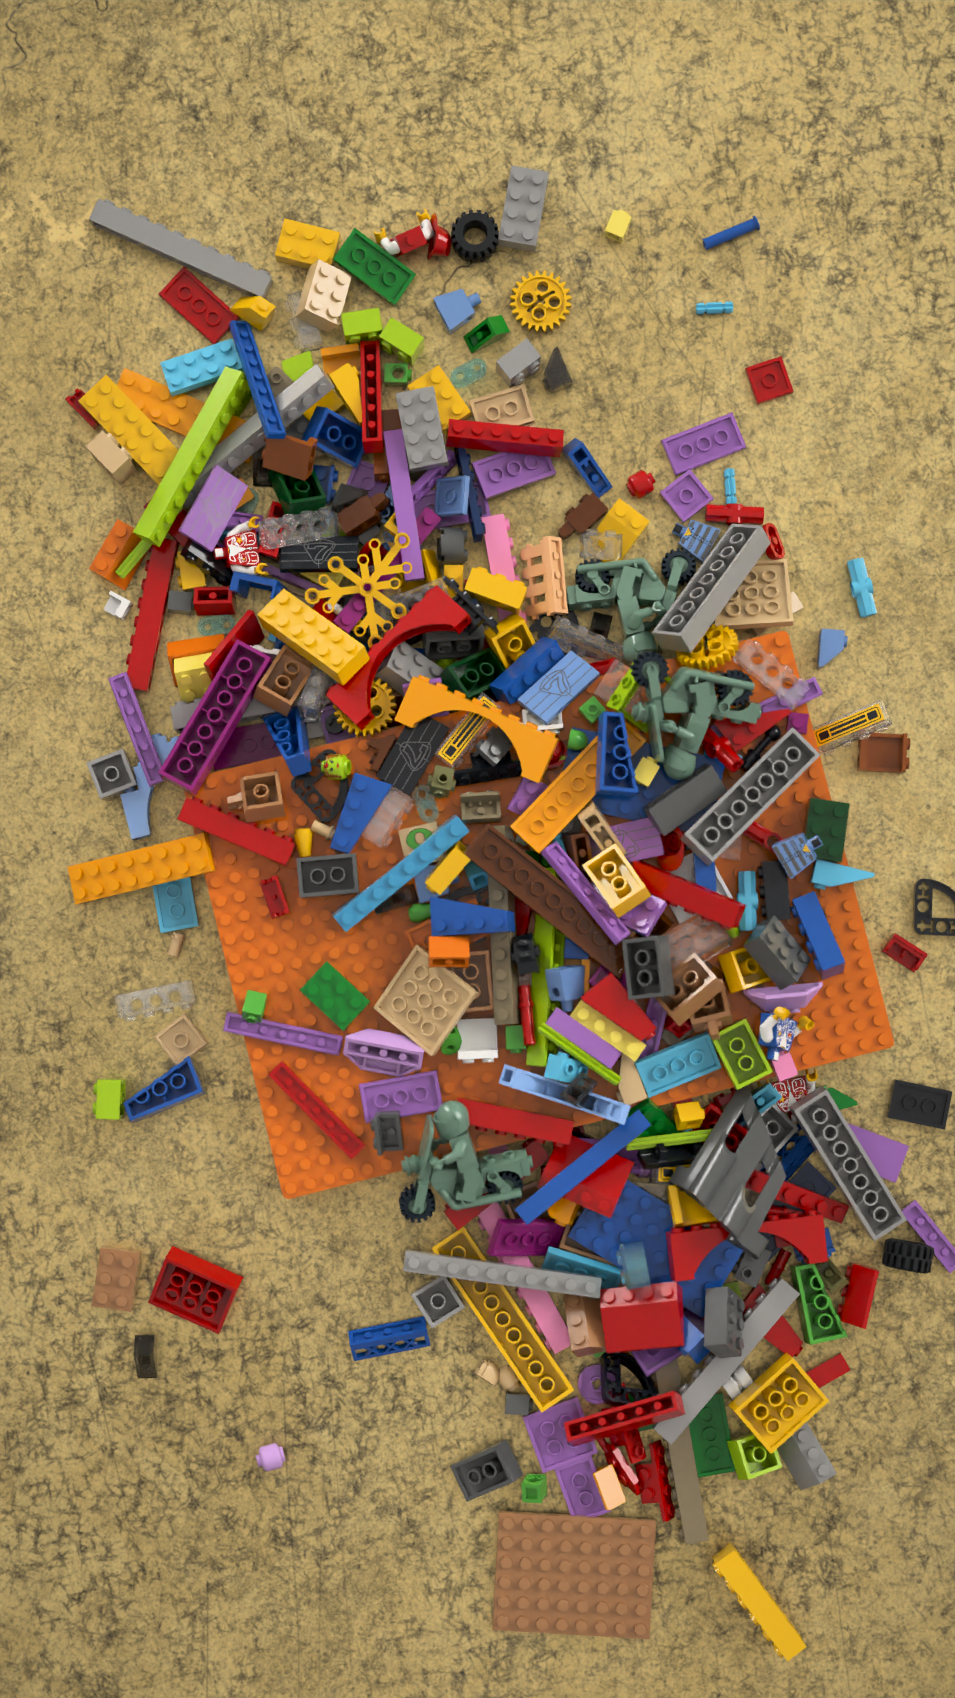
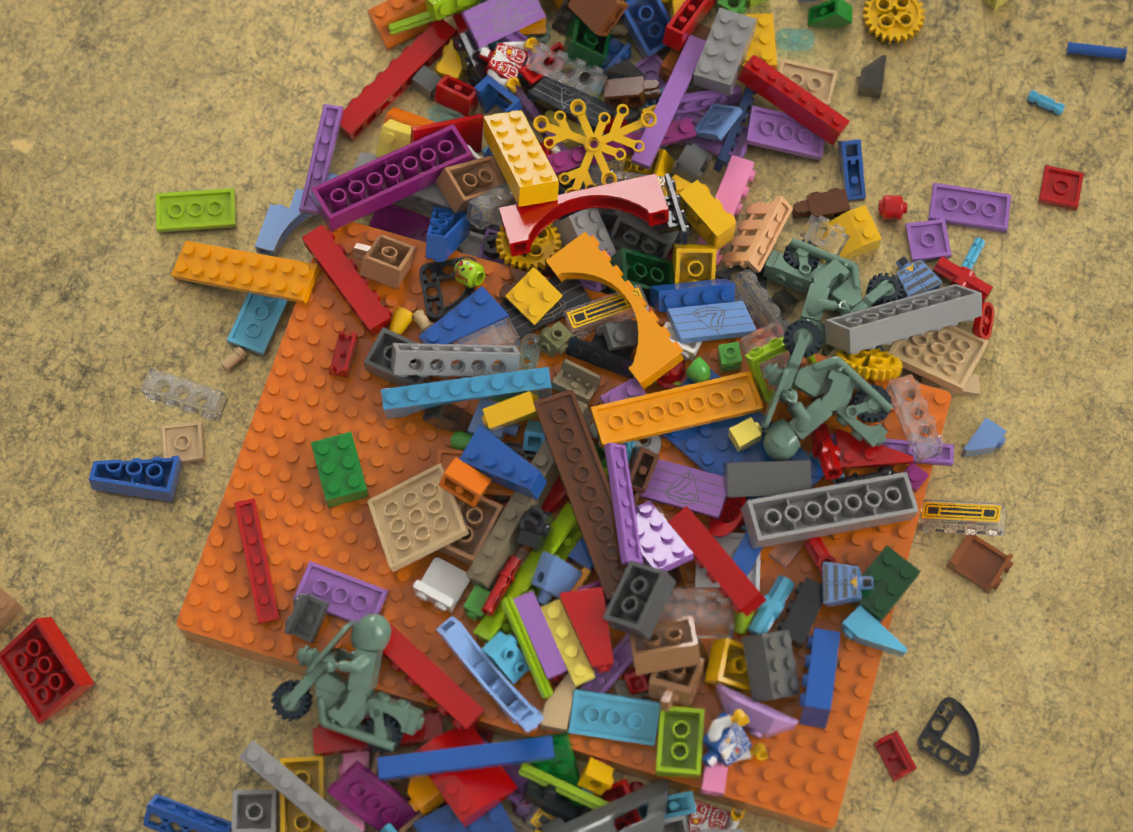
camera: 30 degrees right, 15 degrees down
light grey brick [87,749,138,801] -> none
lime brick [93,1079,126,1120] -> none
white panel [104,591,133,621] -> none
medium lavender tile [223,1012,343,1056] -> none
bright green brick [242,990,267,1023] -> none
lavender wedge [343,1028,424,1077] -> none
bright green piece [440,1027,462,1055] -> none
light grey brick [496,338,541,388] -> none
clear smoke slope [560,1071,598,1108] -> none
tan slope [577,800,627,855] -> none
yellow brick [582,843,651,918] -> none
blue wedge [595,711,639,797] -> none
medium azure piece [847,558,877,618] -> none
none -> lime plate [156,188,236,233]
none -> light grey brick [391,343,520,378]
none -> yellow plate [505,267,563,326]

